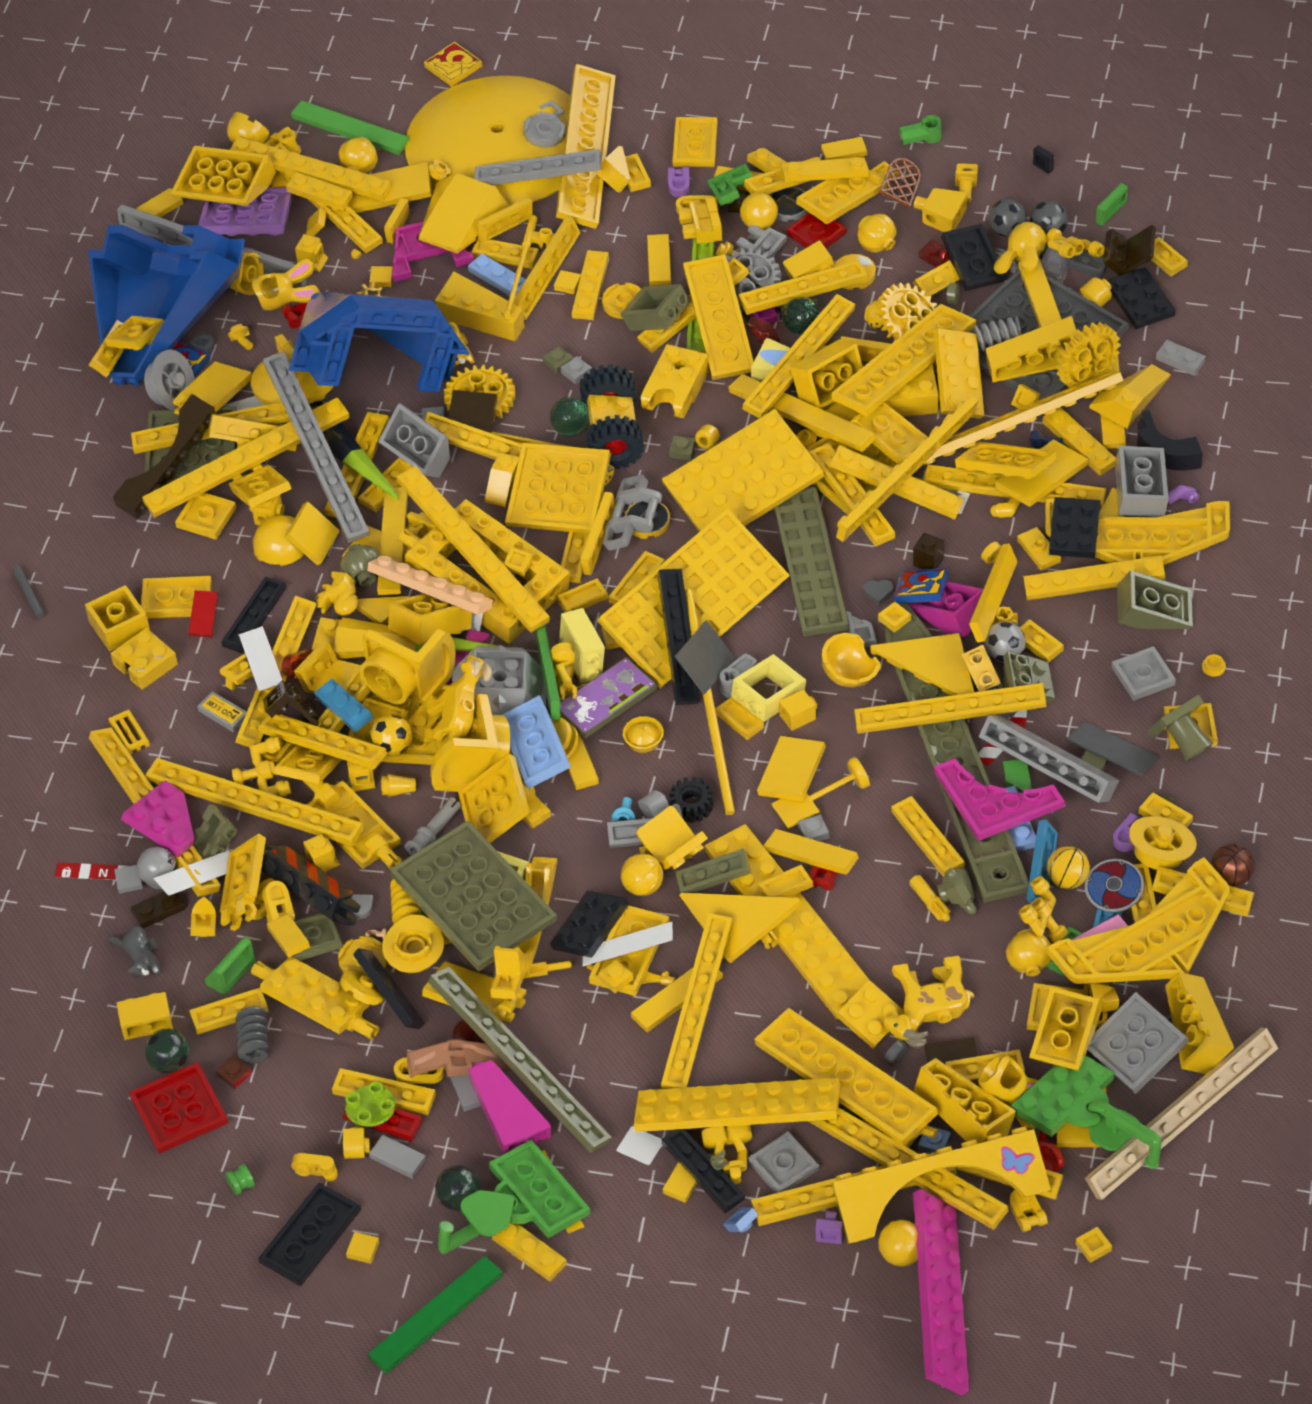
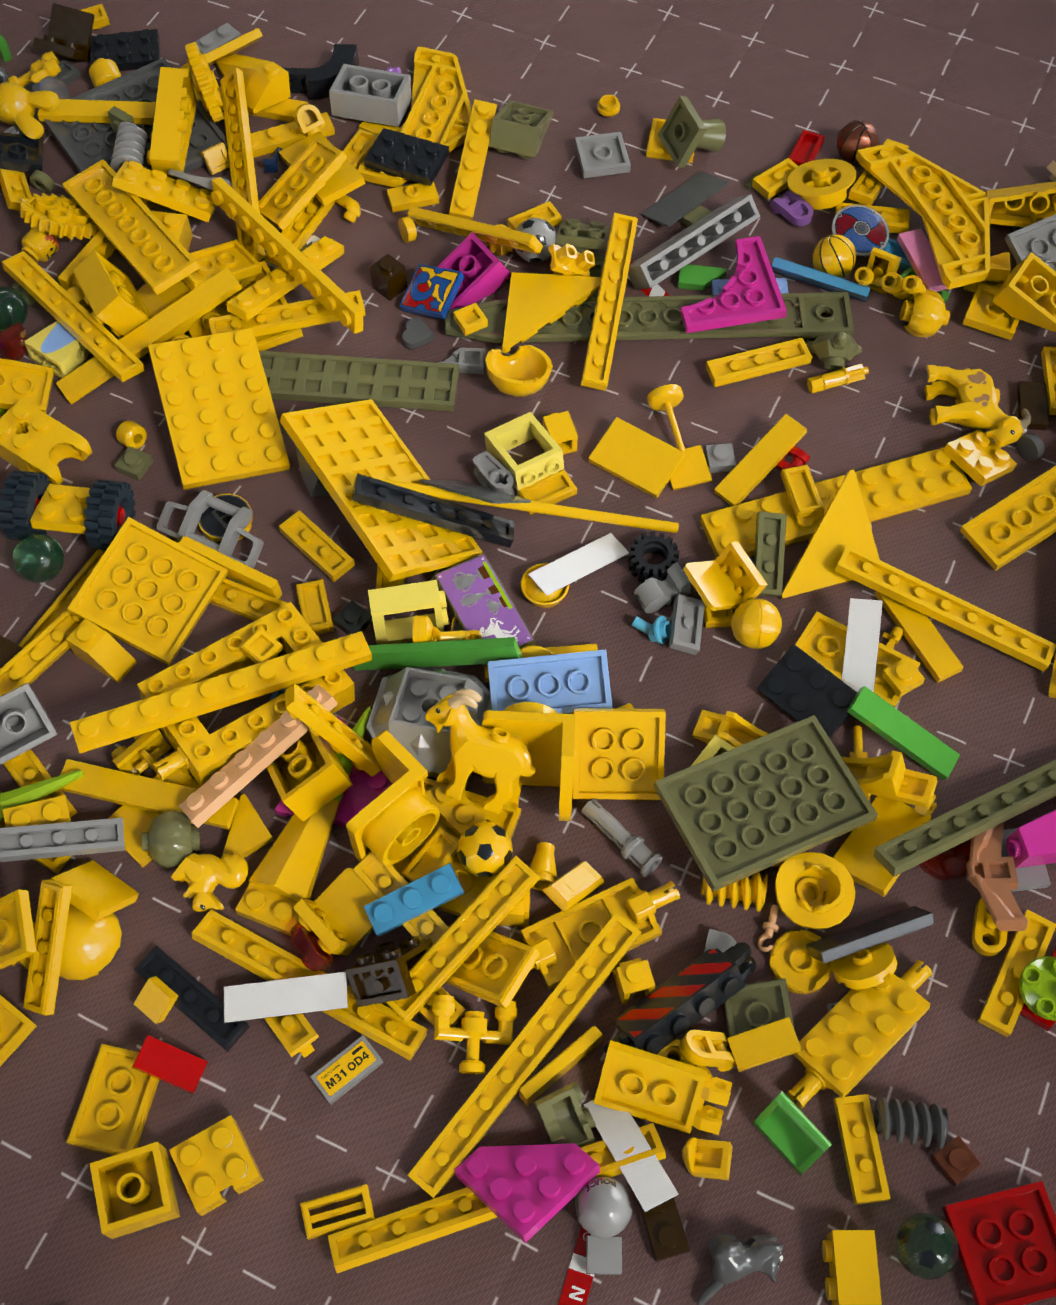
camera: 80 degrees left, 10 degrees up
none -> yellow plate [2,795,72,828]
none -> yellow tile [23,880,72,1016]
none -> olive plate [108,106,134,133]
none -> yellow tile [134,976,178,1024]
none -> light grey arm [168,168,232,191]
none -> yellow tile [181,28,263,74]
none -> yellow plate [285,683,381,777]
none -> yellow plate [294,104,325,136]
none -> yellow tile [519,1026,603,1106]
none -> white sticker [528,533,629,595]
none -> yellow tile [543,861,604,913]
none -> red tile [789,129,825,166]
none -> bright green tile [847,686,960,780]
none -> yellow slope [867,247,901,295]

